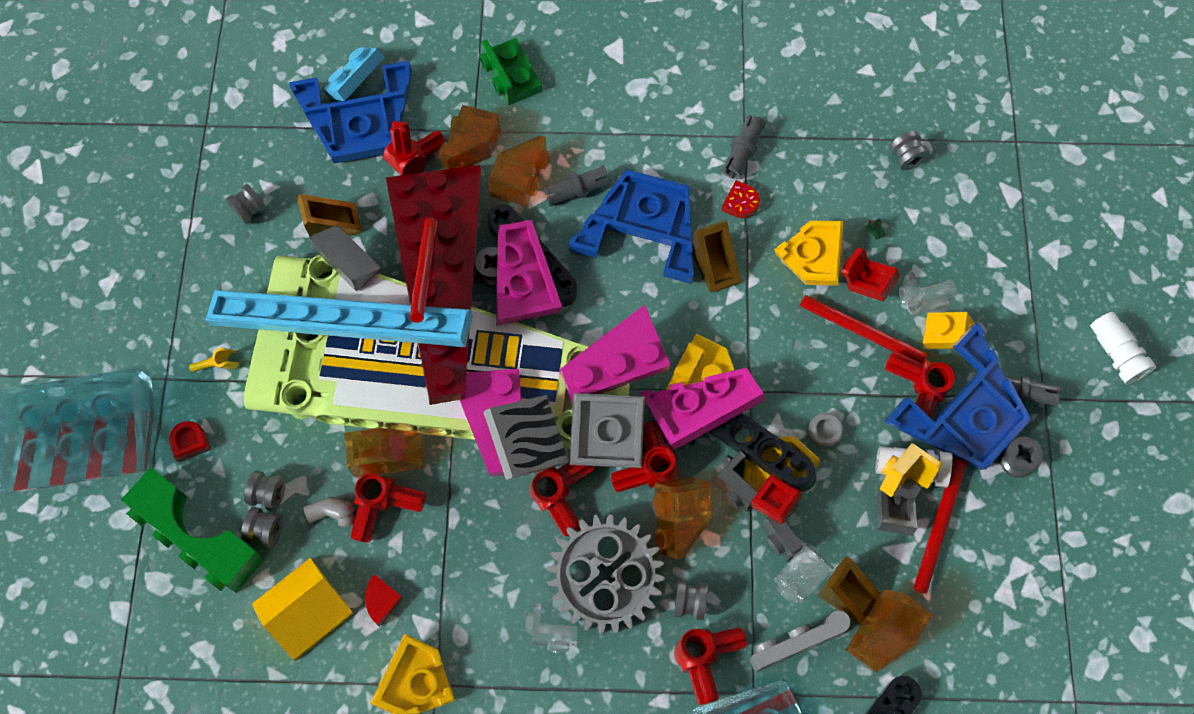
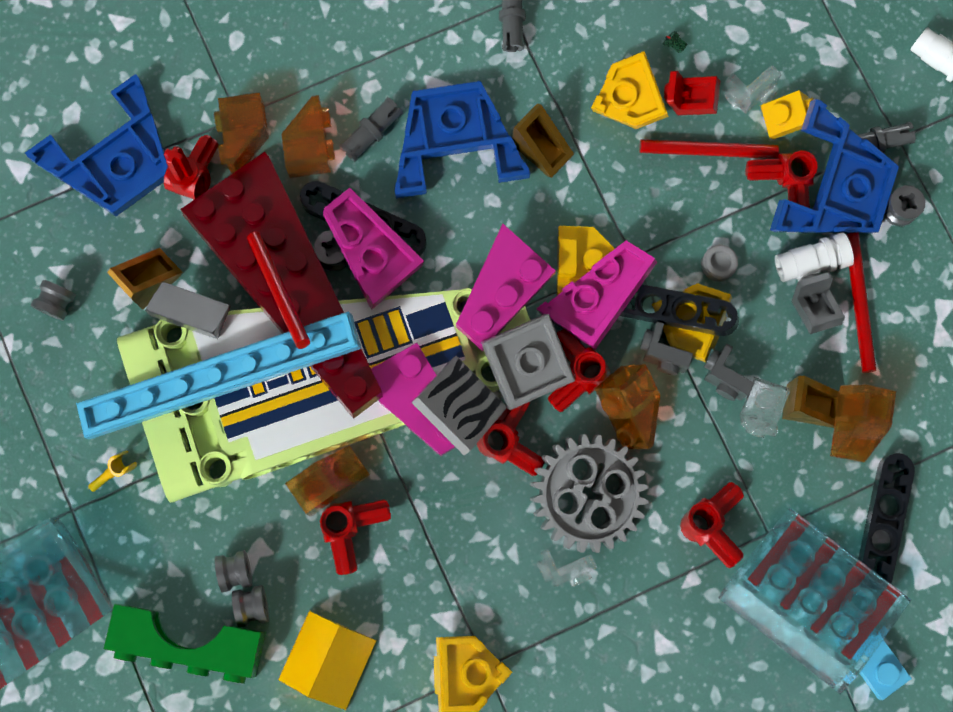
camera: 30 degrees left, 10 degrees up
red tile [169,421,211,462] -> none
light grey arm [303,497,356,527] -> none
medium azure plate [323,47,385,101] -> none
red tile [365,574,403,627] -> none
green bracket [479,38,542,105] -> none
flat silver wheel [674,580,708,621] -> none
red tile [721,180,760,219] -> none
light grey plate [749,610,850,673] -> none
red tile [751,475,802,525] -> none
yellow bracket [880,443,942,497] -> none

